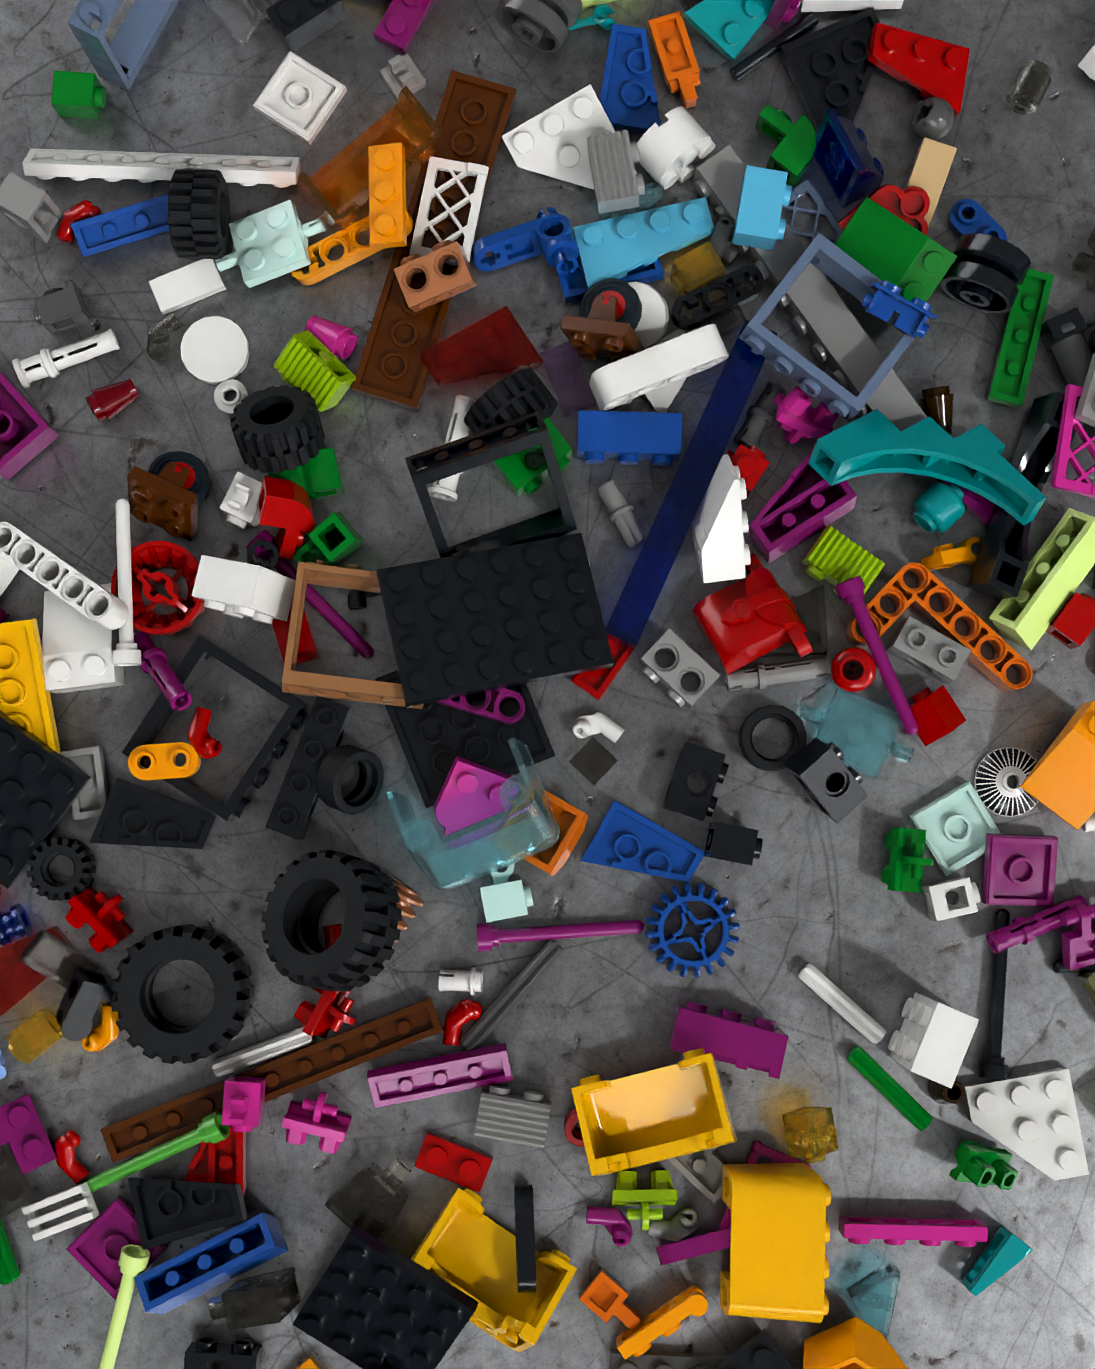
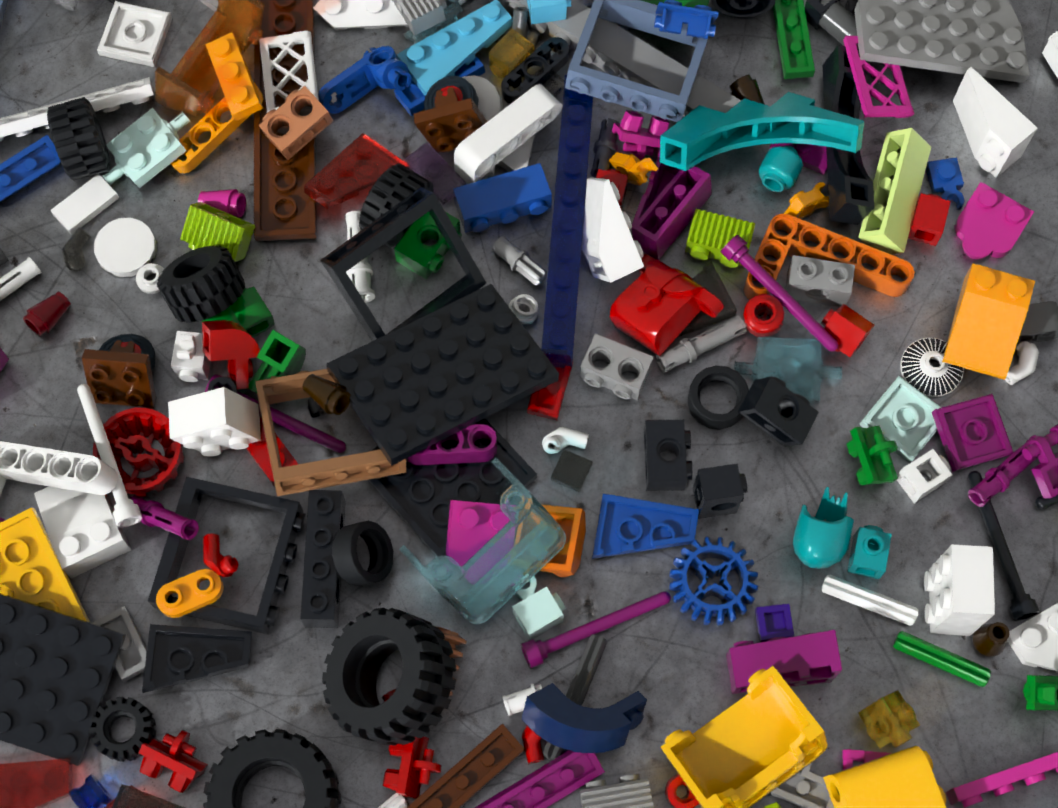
camera: 20 degrees left, 15 degrees down
none -> dark brown cone [302,374,351,415]
none -> white plate [509,294,539,324]
none -> dark blue arch [522,683,647,753]
none -> light orange plate [608,152,658,186]
none -> dark purple plate [755,604,794,642]
none -> teal helmet [793,487,854,569]
none -> teal brick [847,525,892,579]

